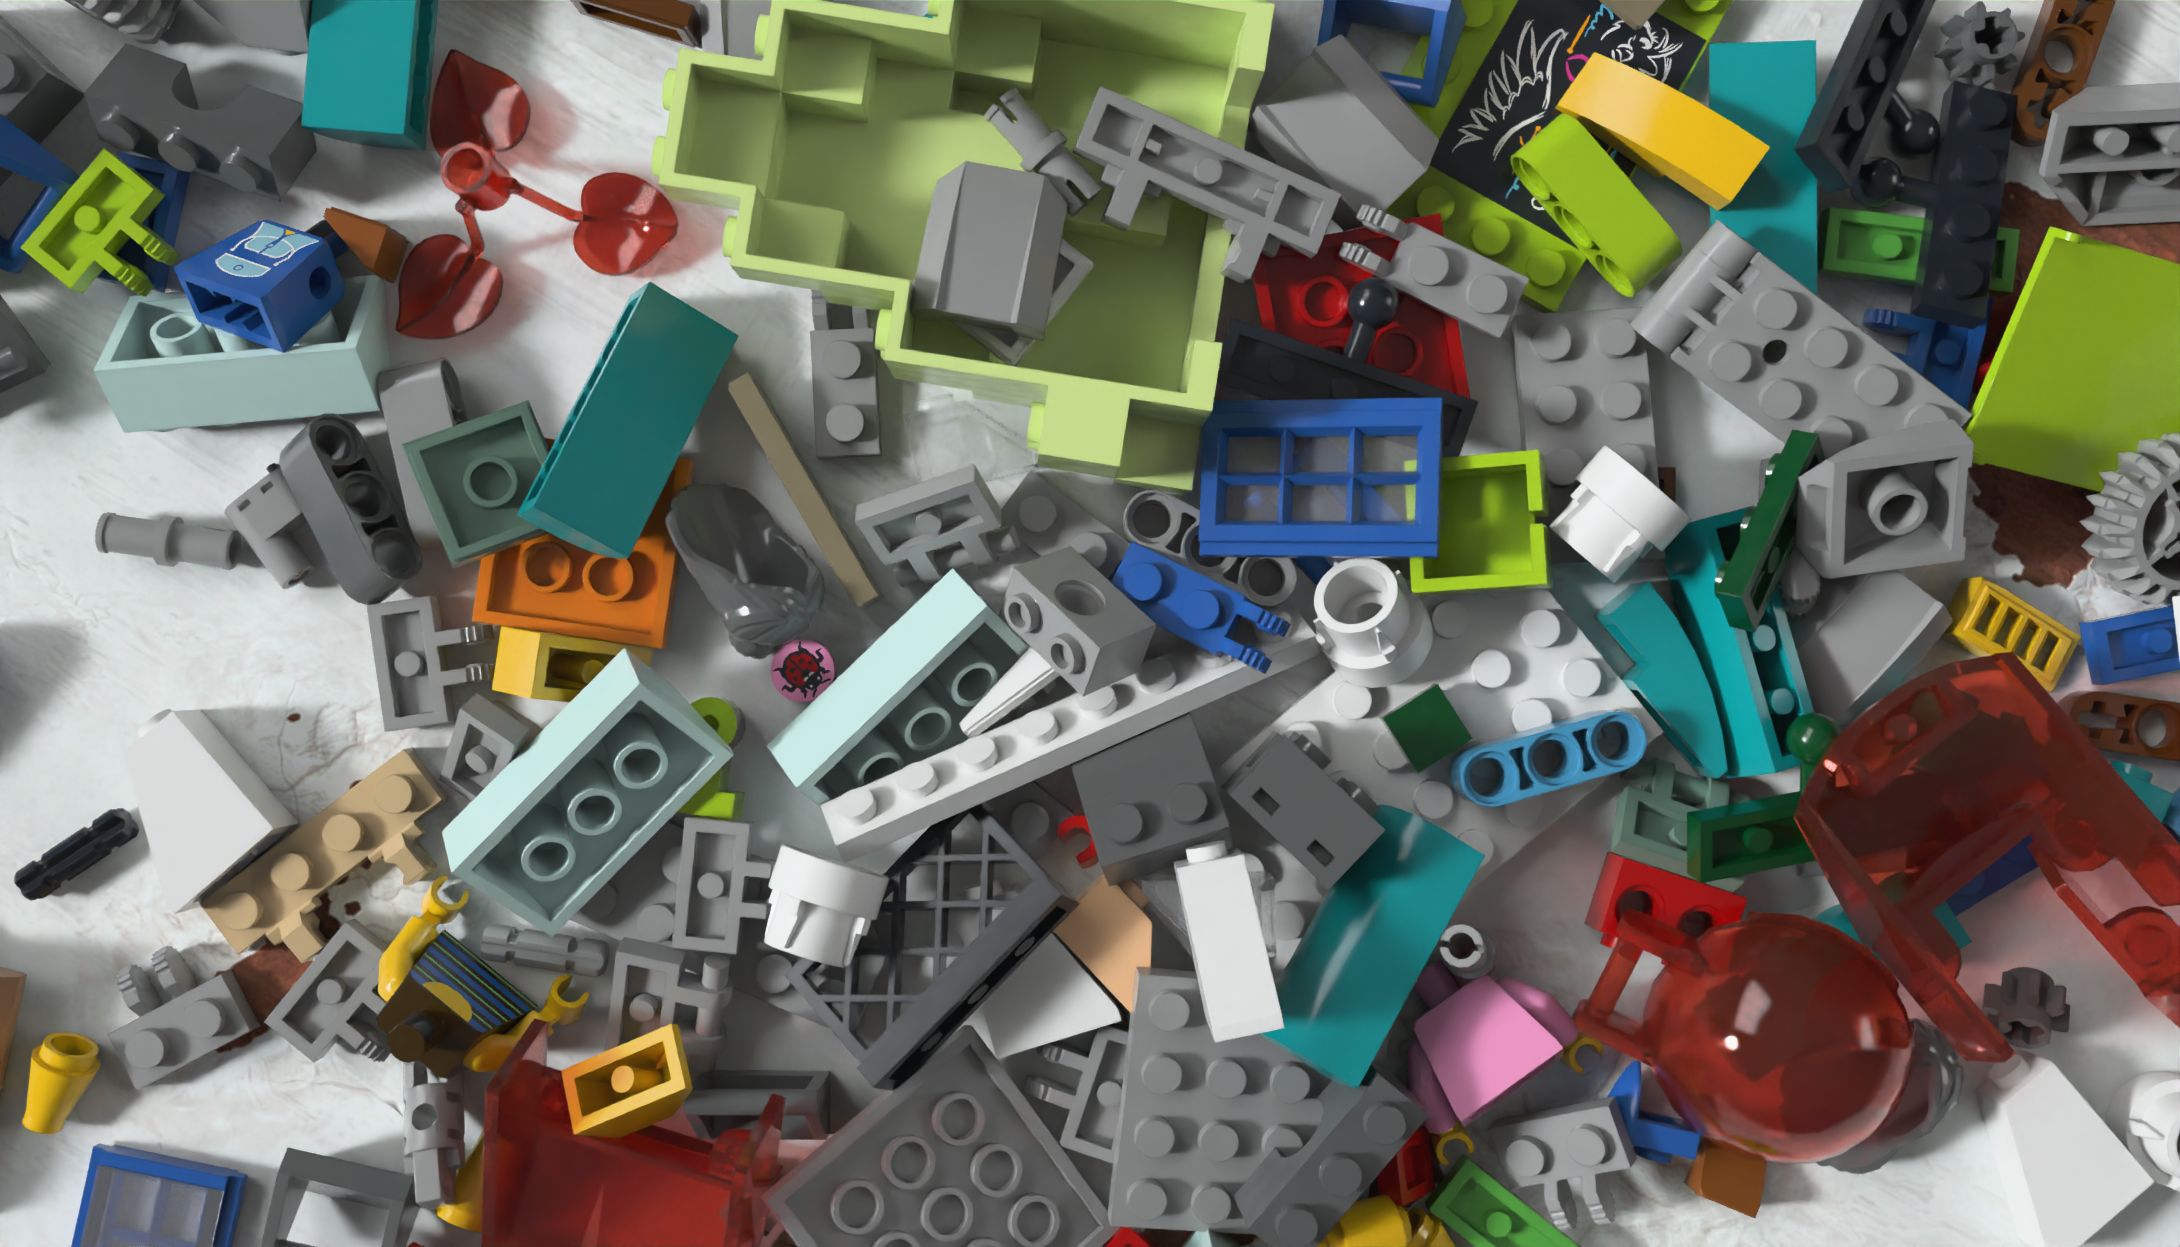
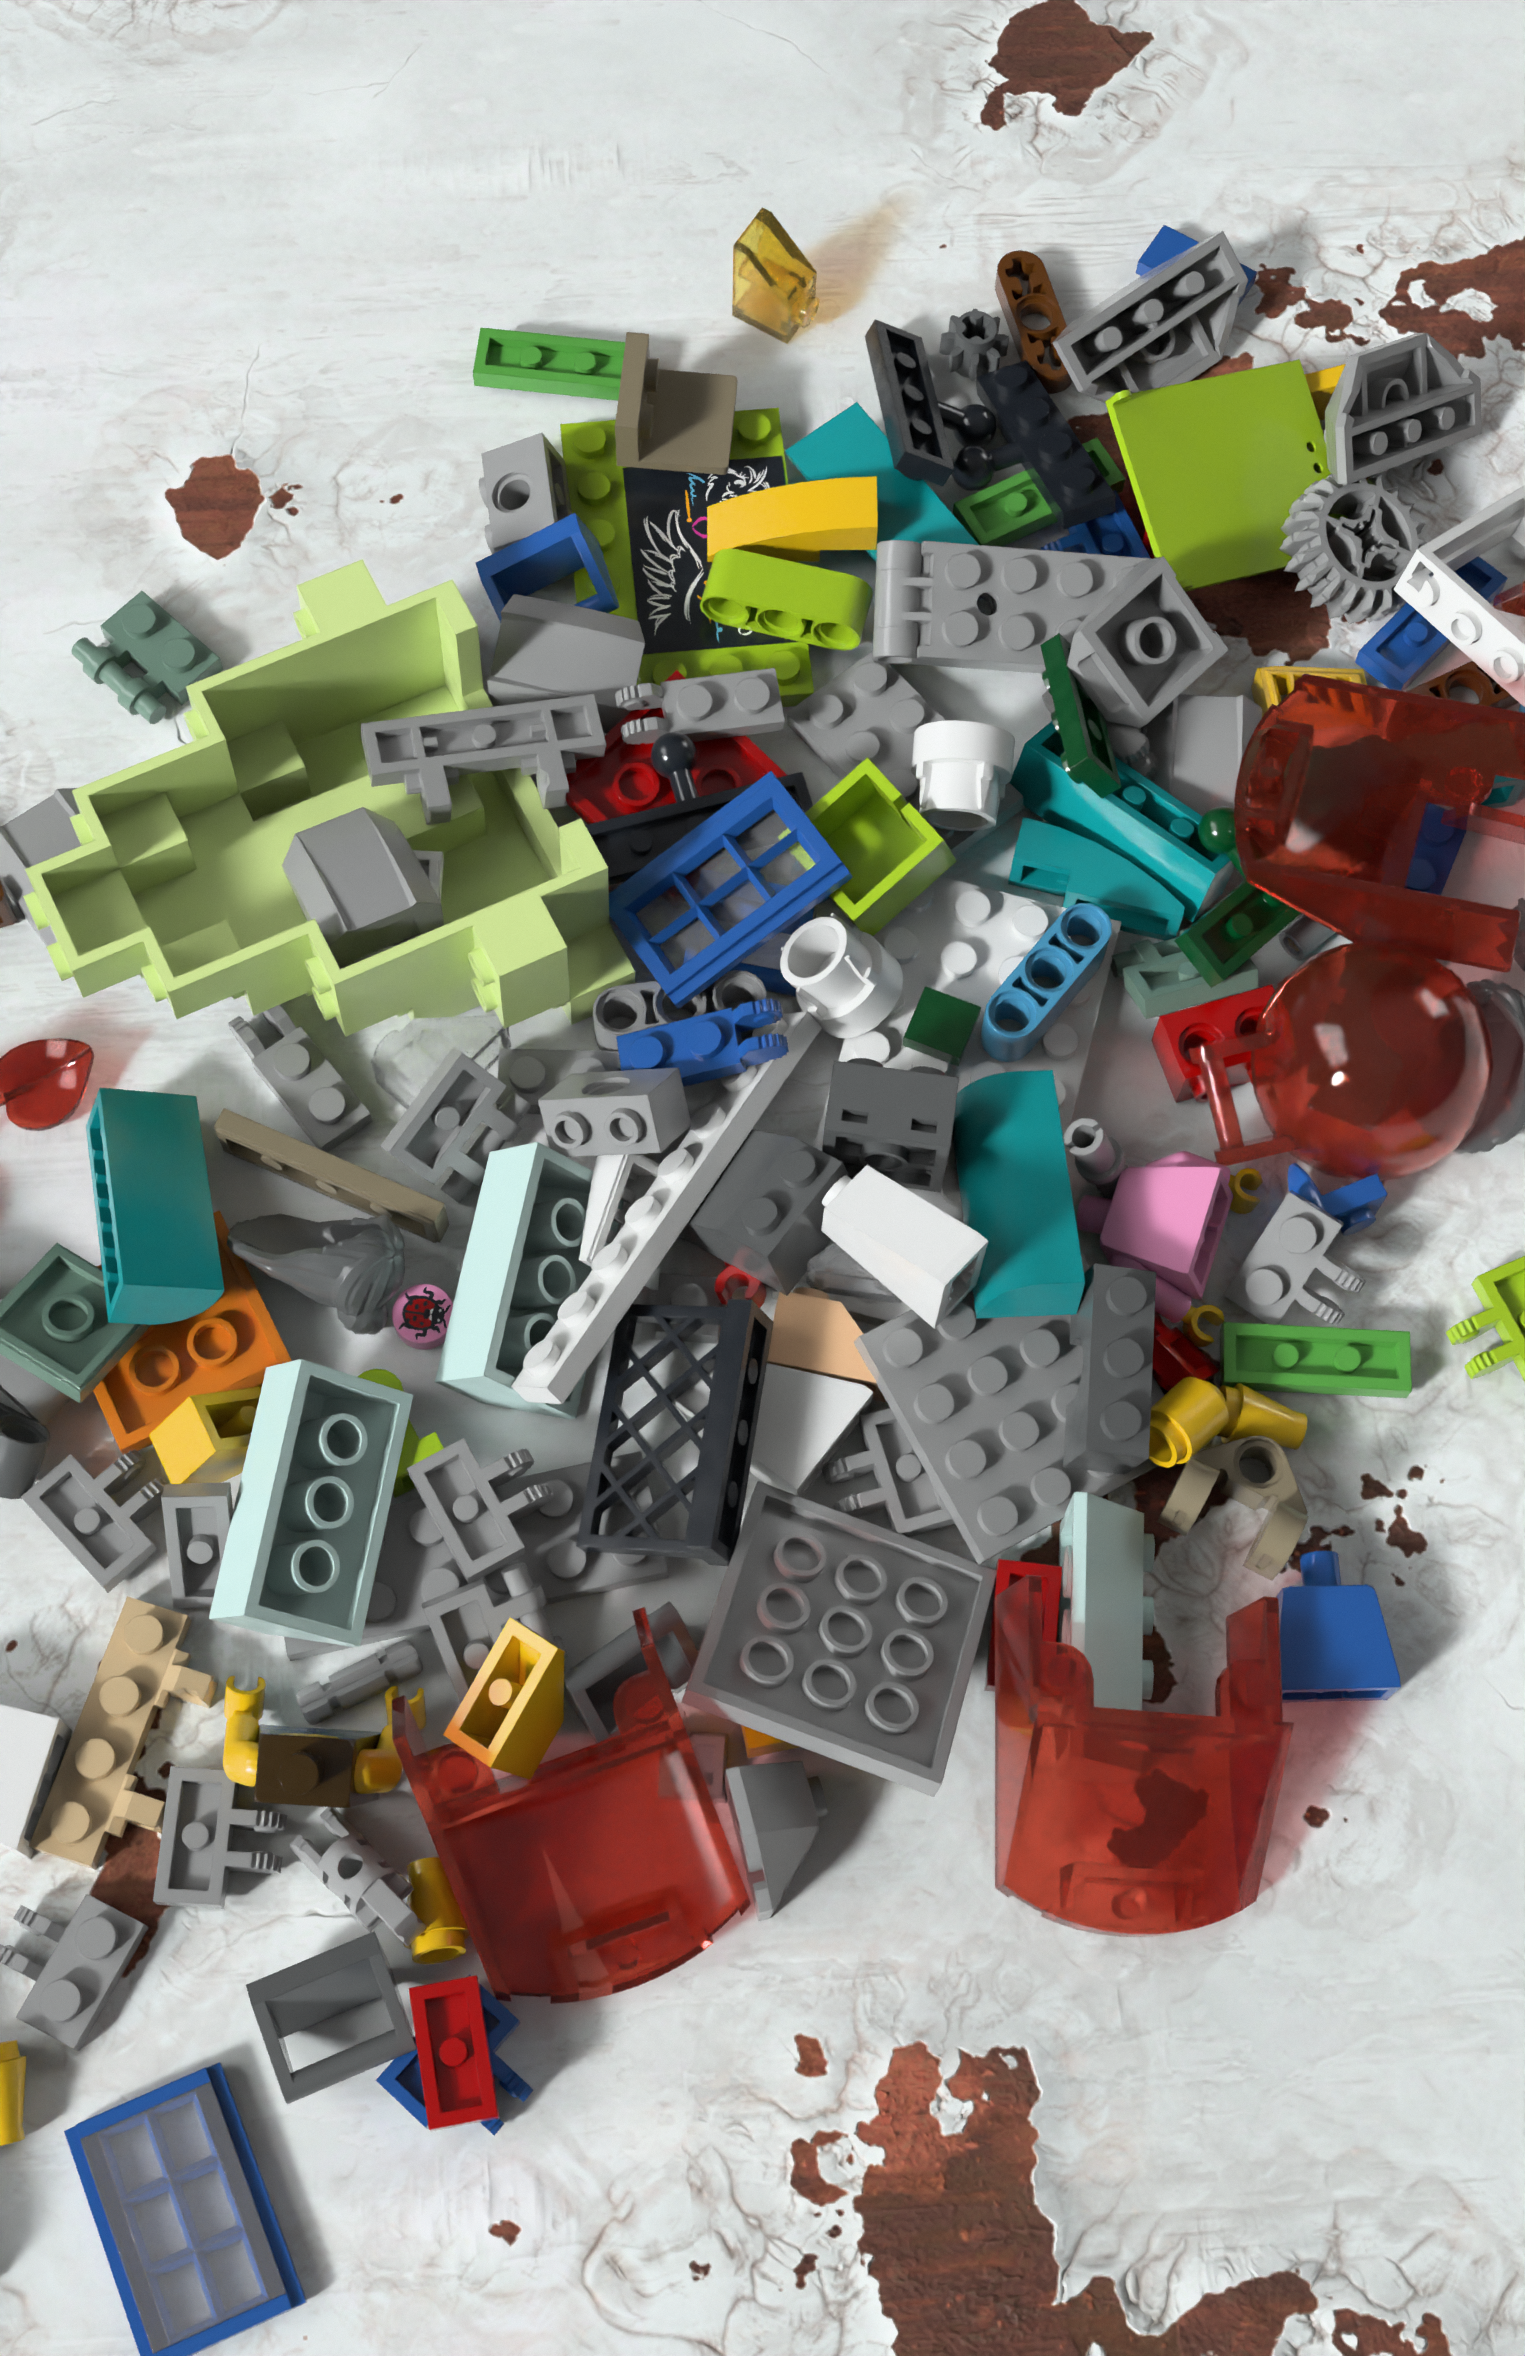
camera: 35 degrees left, 20 degrees down
white piece [764,844,889,968] -> none
light grey pin [984,87,1104,217] -> none
dark orange slope [1684,1124,1769,1218] -> none

